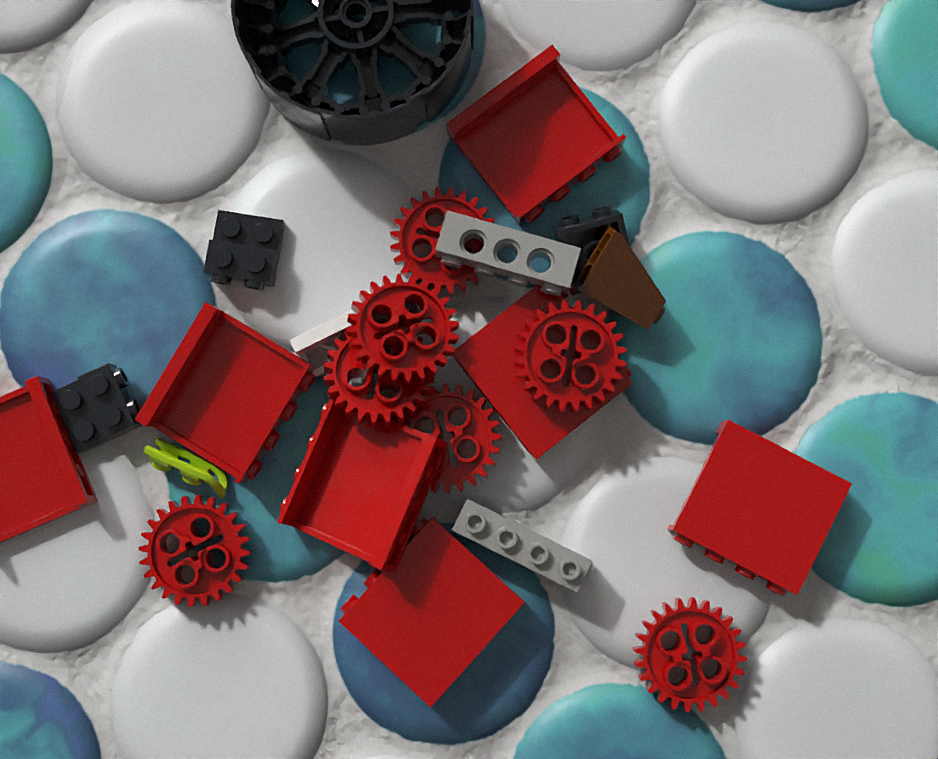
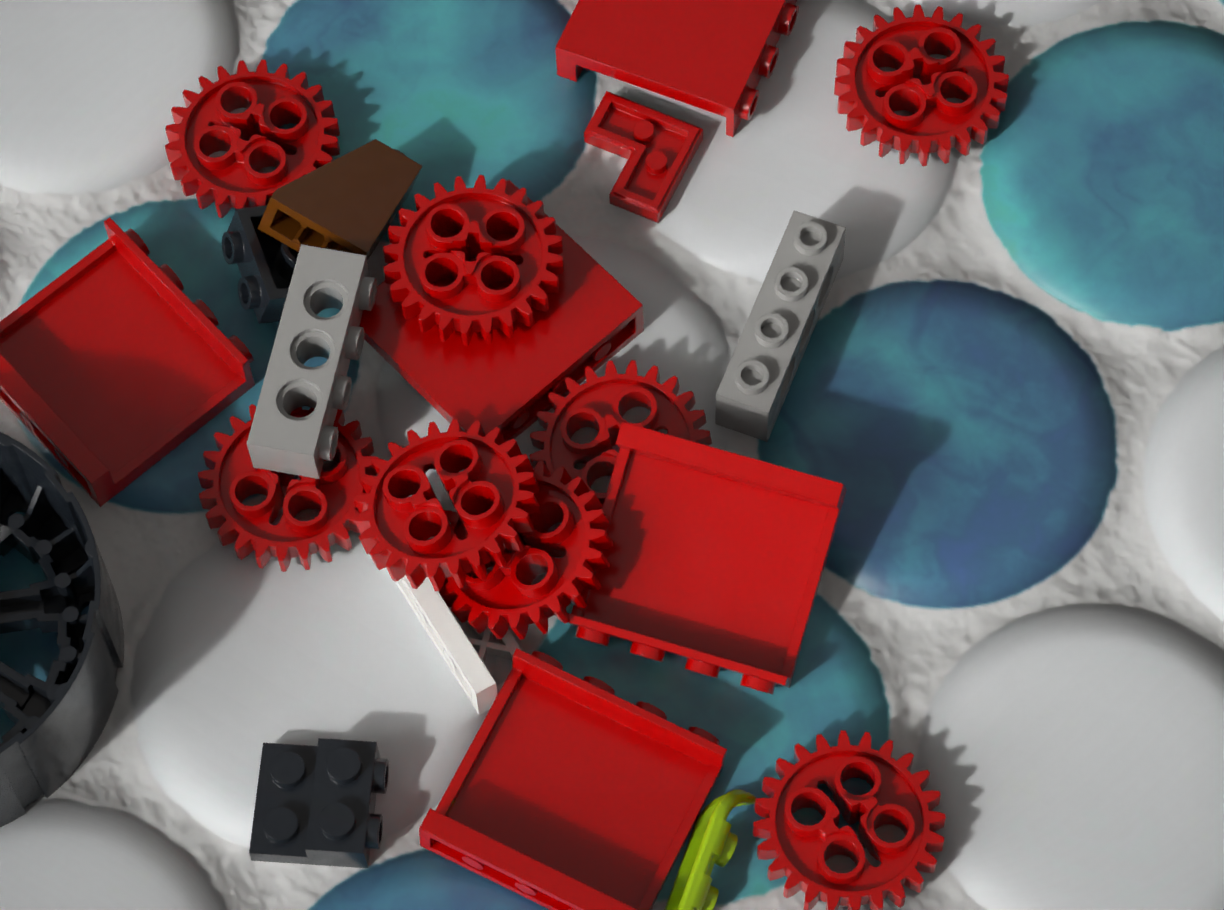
camera: 95 degrees left, 20 degrees down
red panel [338,517,525,708] -> none
none -> red gear [165,59,340,218]
none -> red tile [584,91,703,223]

